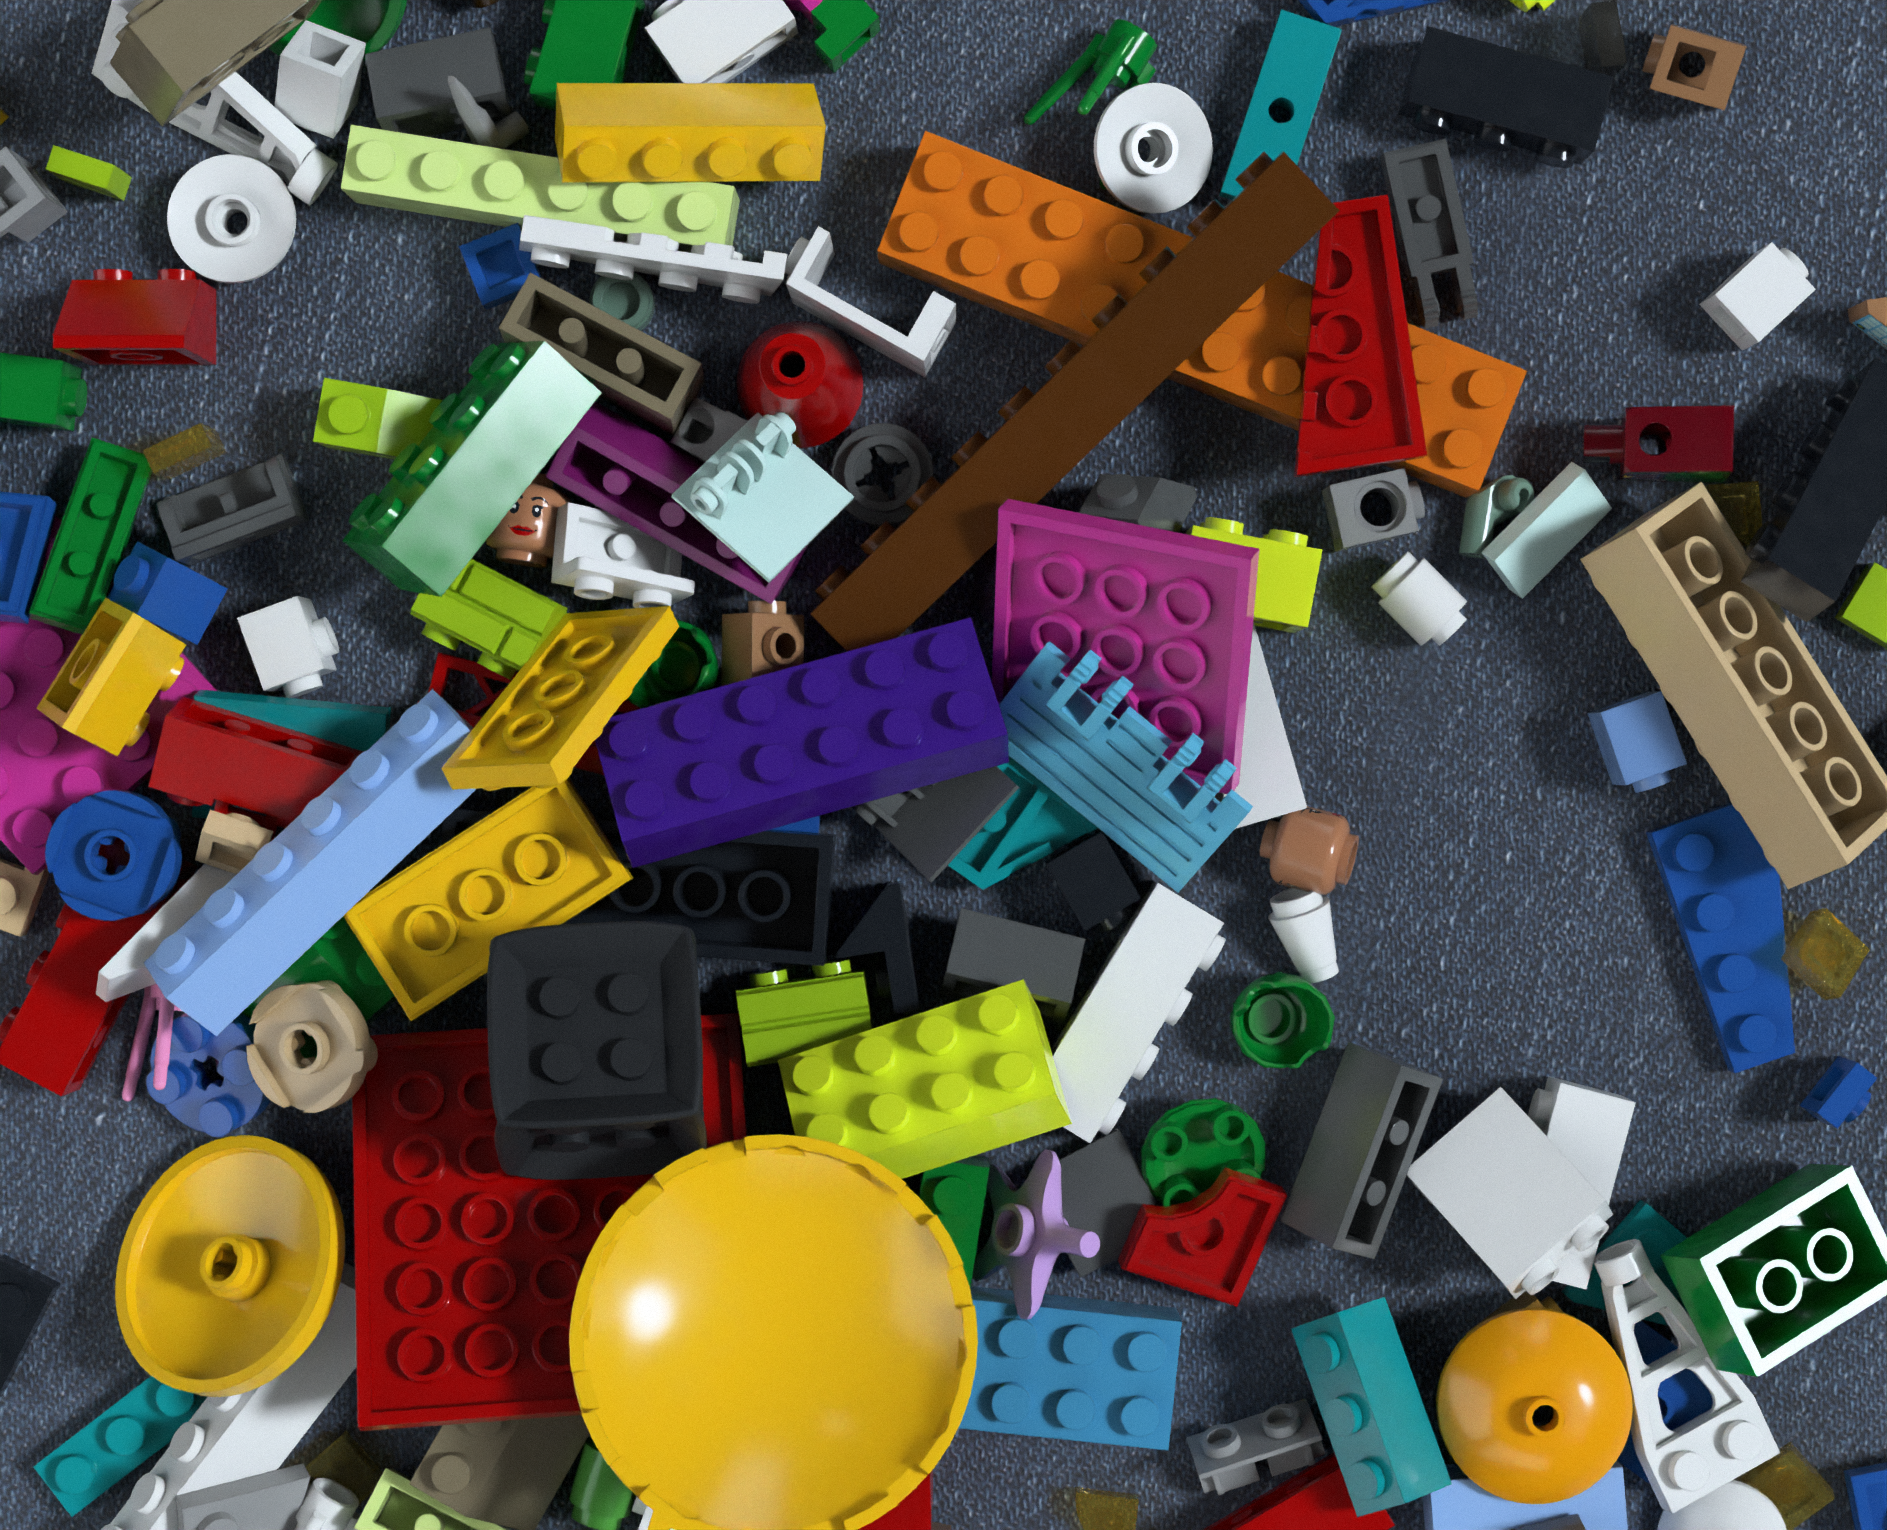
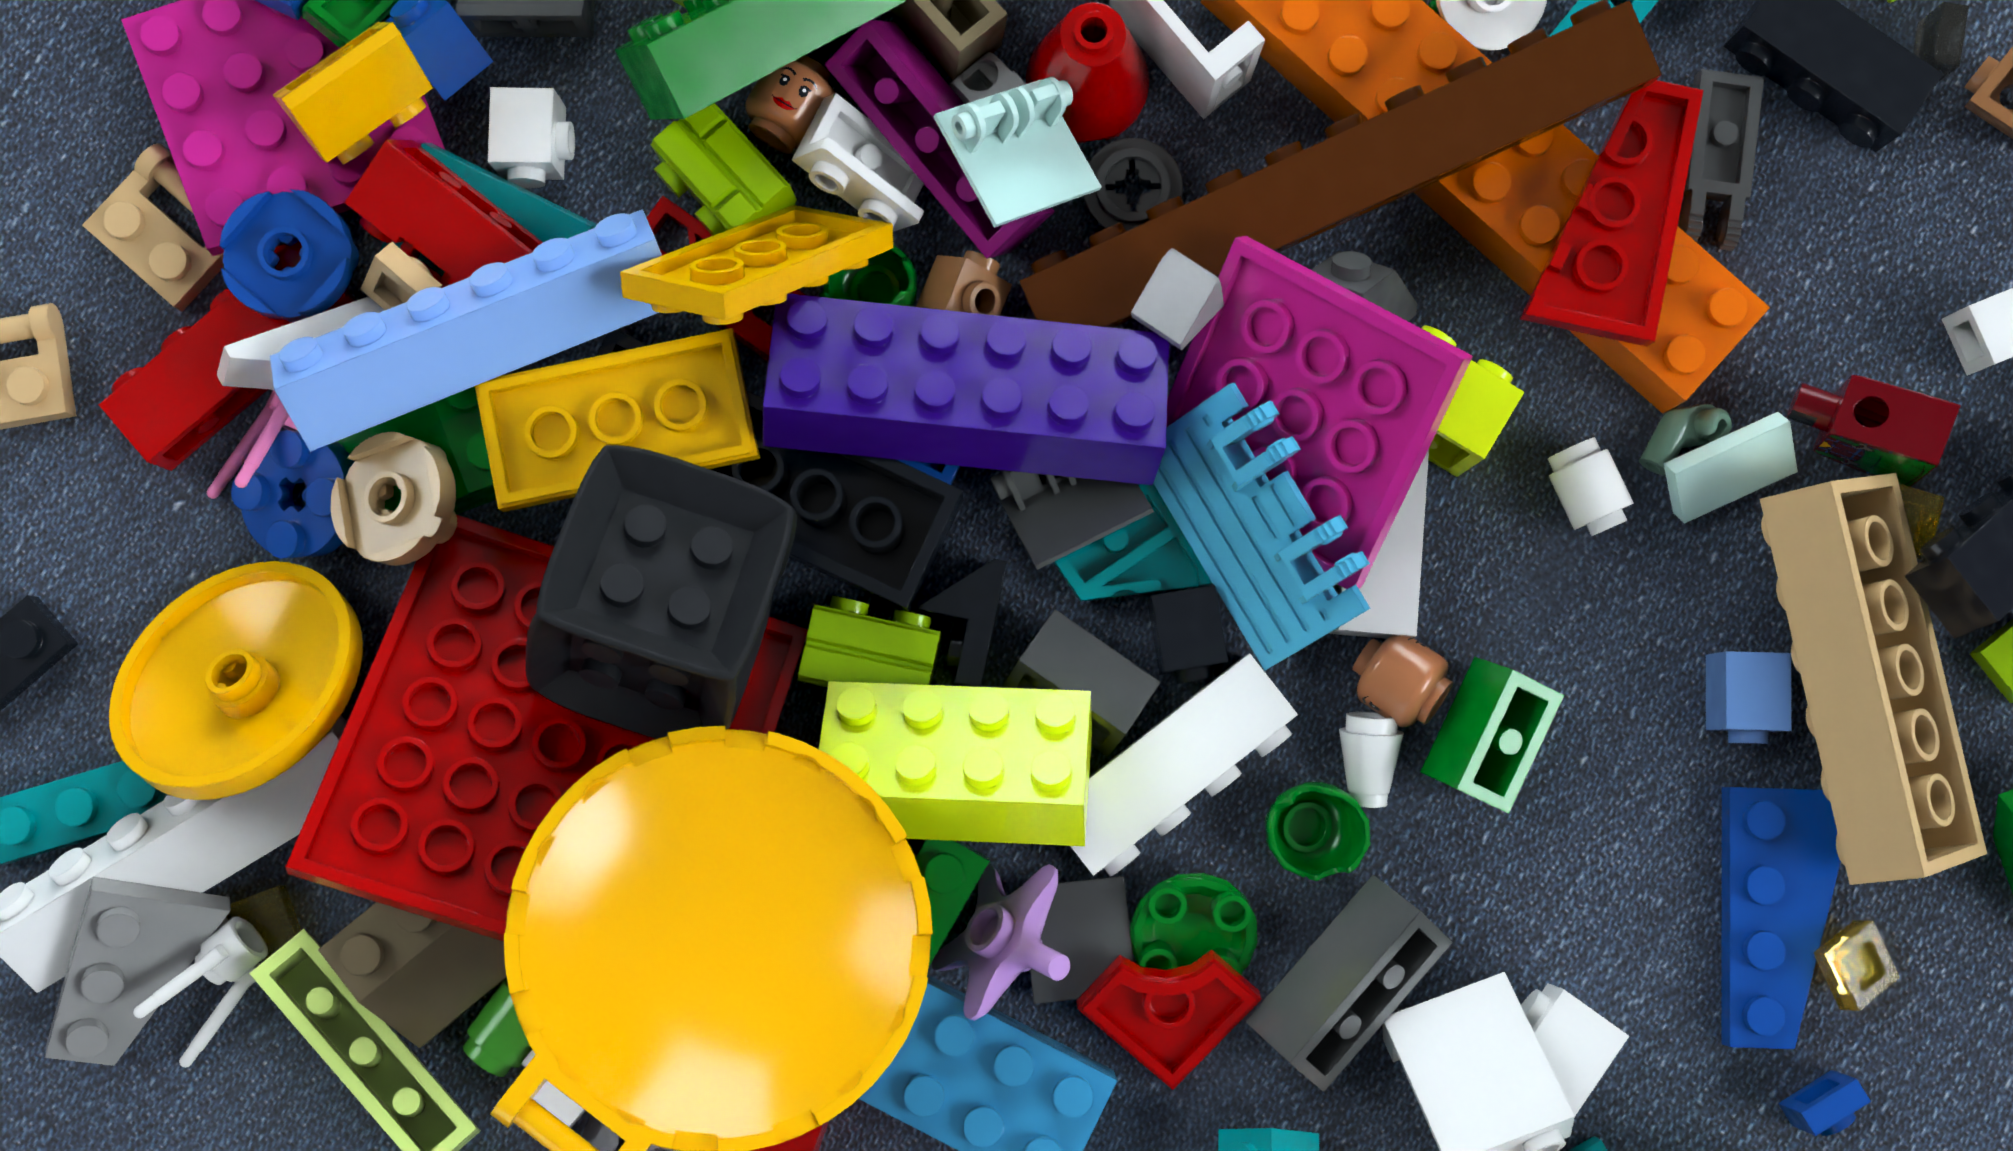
camera: 20 degrees right, 5 degrees down
light grey brick [1322,468,1425,552] -> none
none -> light grey slope [1131,248,1224,350]
none -> green brick [1420,656,1564,814]

